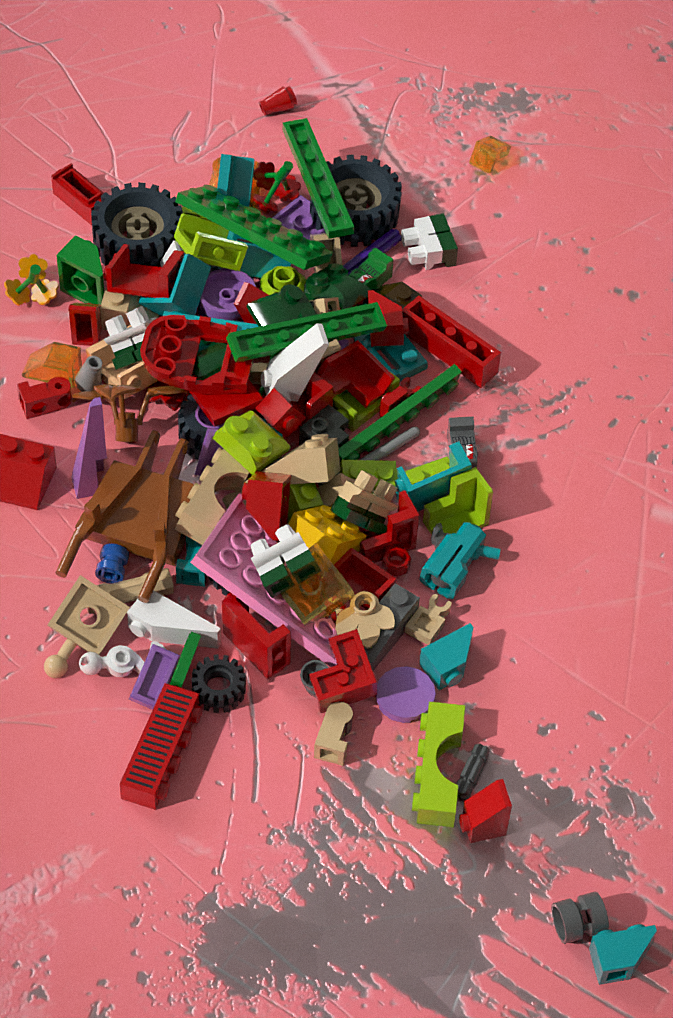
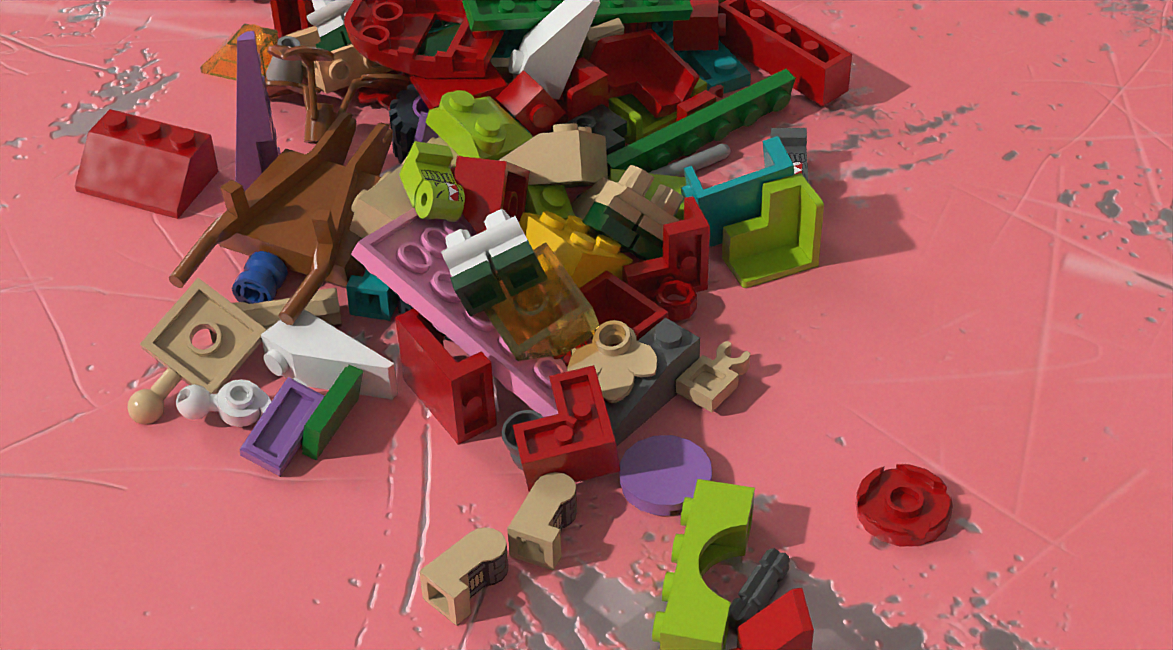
camera: 10 degrees right, 10 degrees down
red leg [17,377,72,419] -> none
red brick [119,683,203,810] -> none
black tyre [191,654,246,713] -> none
teal piece [419,522,501,599] -> none
teal slope [419,623,474,691] -> none
none -> lime leg [399,141,465,222]
none -> tan leg [419,527,508,626]
none -> red tile [856,464,953,547]

